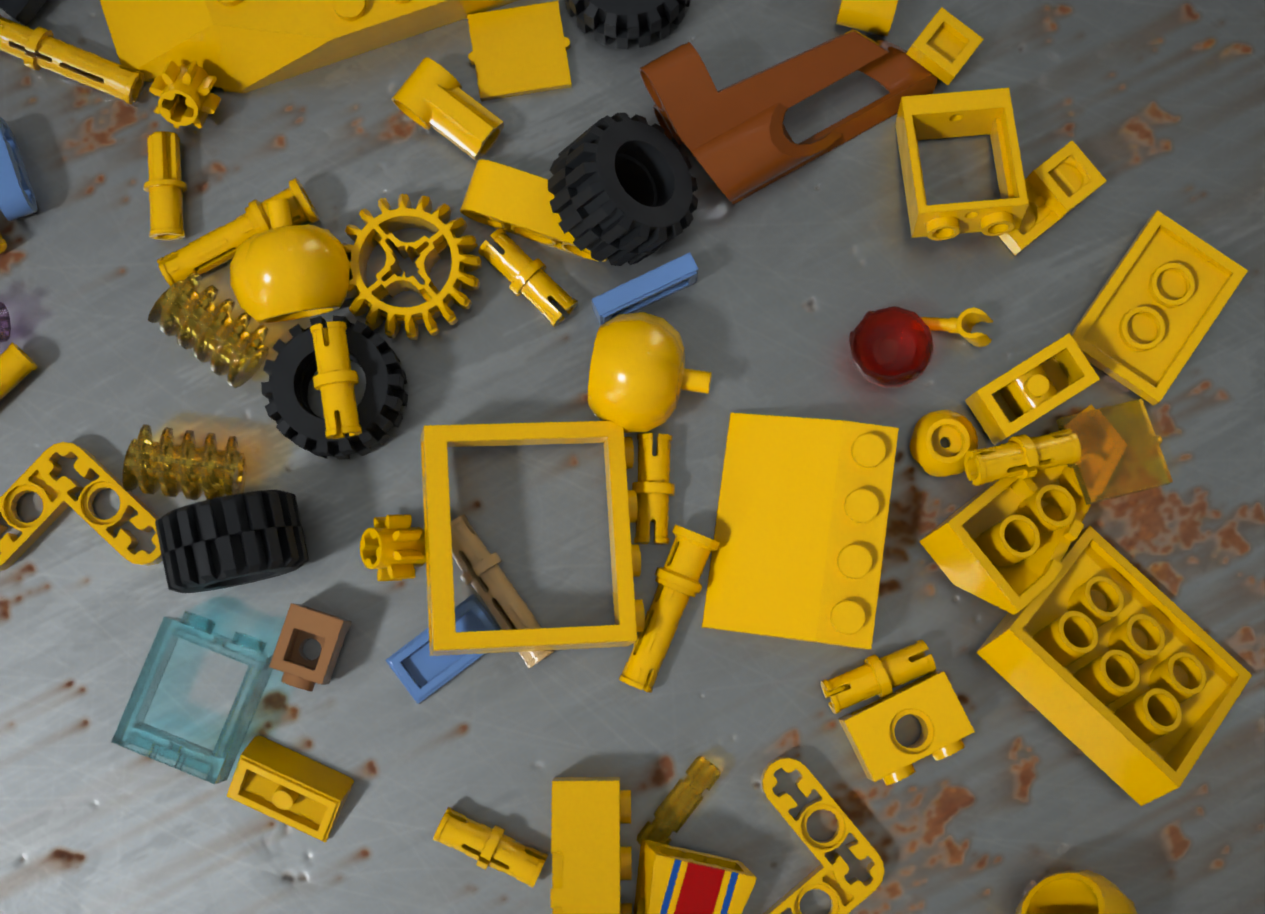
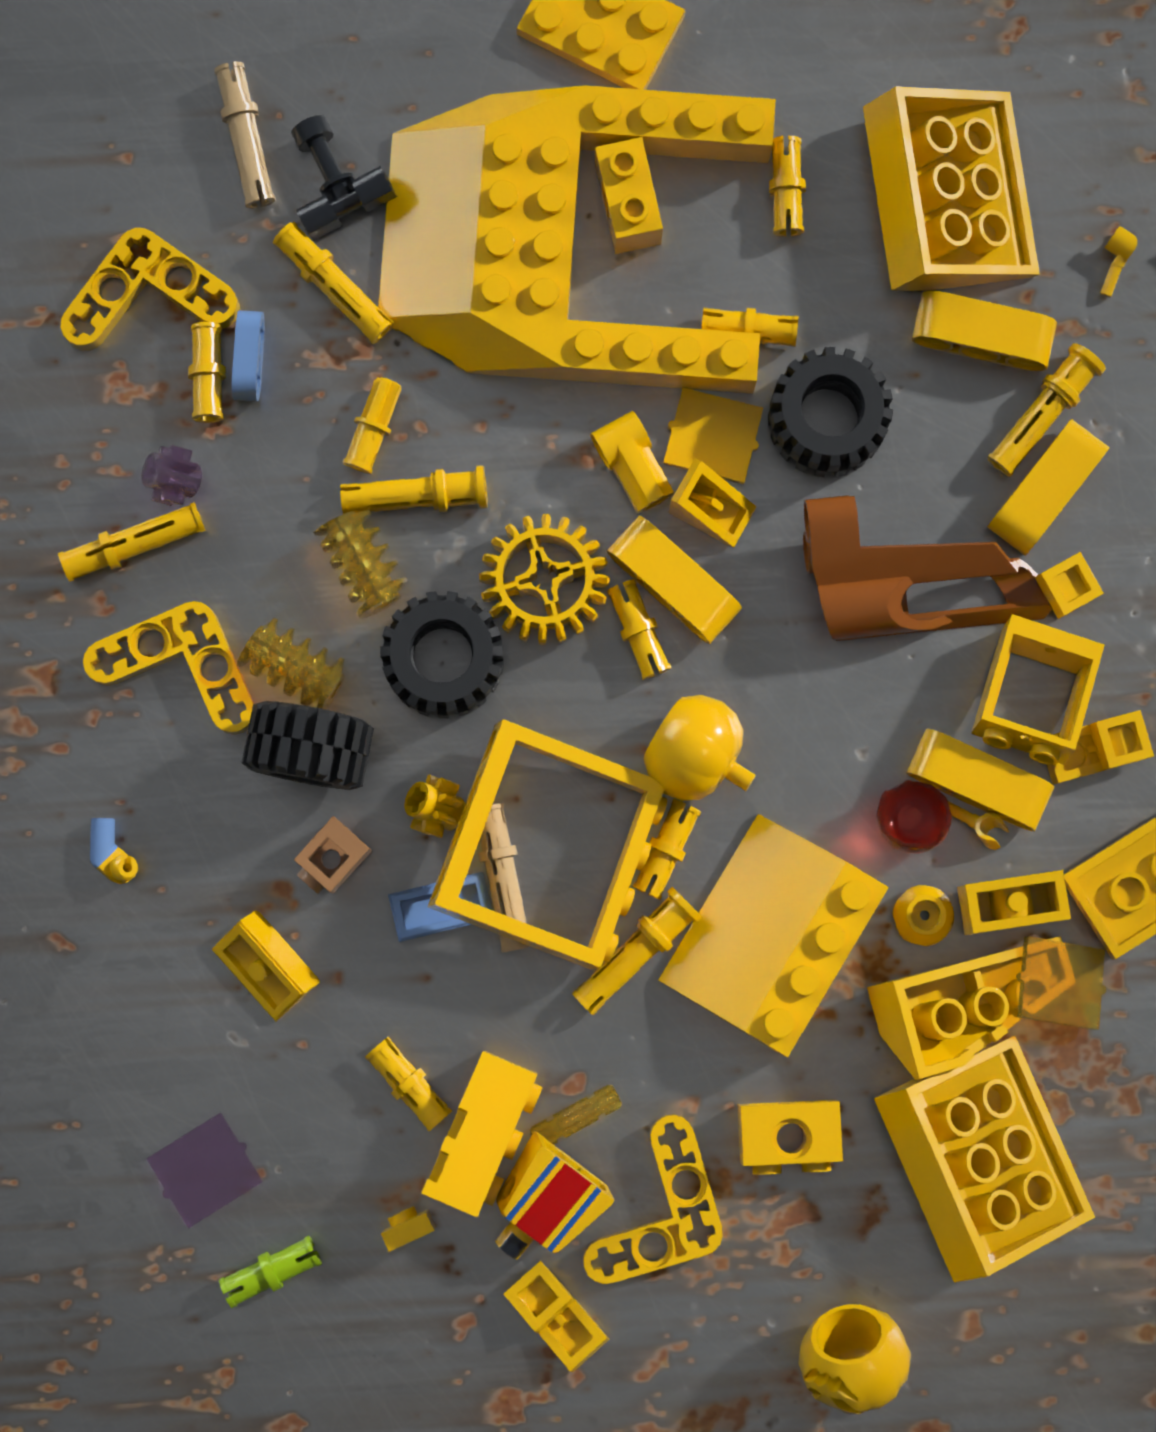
camera: 20 degrees right, 0 degrees up
clear light blue window [111,611,273,784] -> none
yellow gear [149,60,221,129] -> none
yellow piece [230,199,351,323] -> none
yellow pin [310,321,362,439] -> none
black tyre [548,113,698,266] -> none
medium blue tile [592,252,698,325] -> none
yellow pin [821,639,936,714] -> none
yellow pin [964,428,1081,486] -> none
none -> arm [90,818,138,884]
none -> yellow slope [668,459,757,548]
none -> yellow beam [906,728,1055,832]

